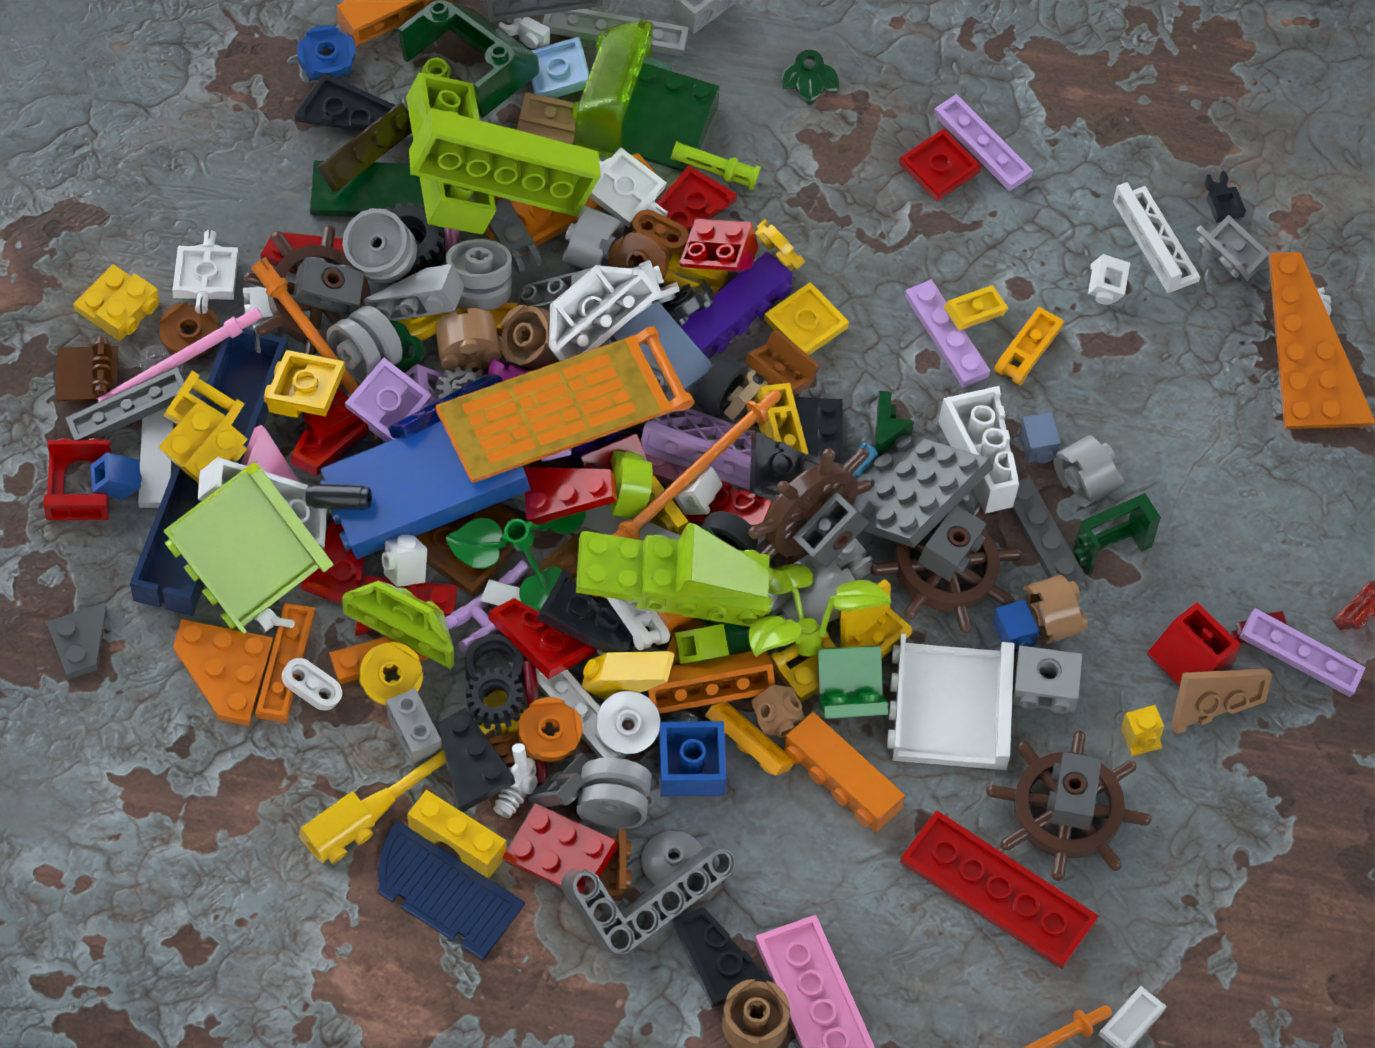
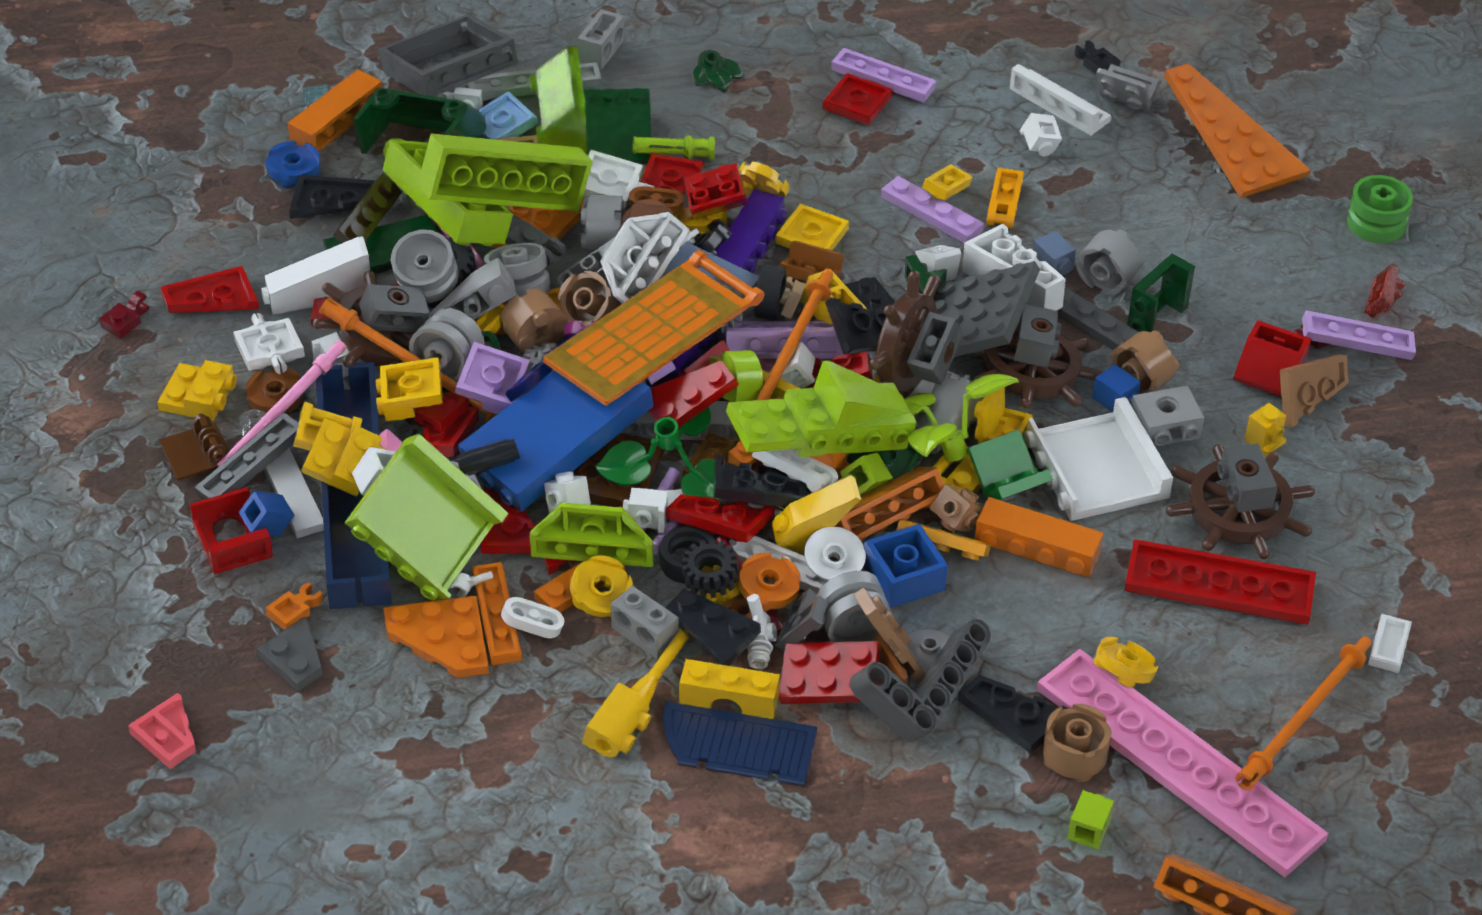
camera: 20 degrees left, 15 degrees down
none -> dark red plate [99,291,149,339]
none -> red wing [160,266,259,313]
none -> white slope [261,236,370,315]
none -> orange plate [265,582,323,630]
none -> white brick [623,488,668,534]
none -> medium nougat wing [853,588,926,684]
none -> white slope [915,245,961,282]
none -> yellow plate [1093,637,1158,687]

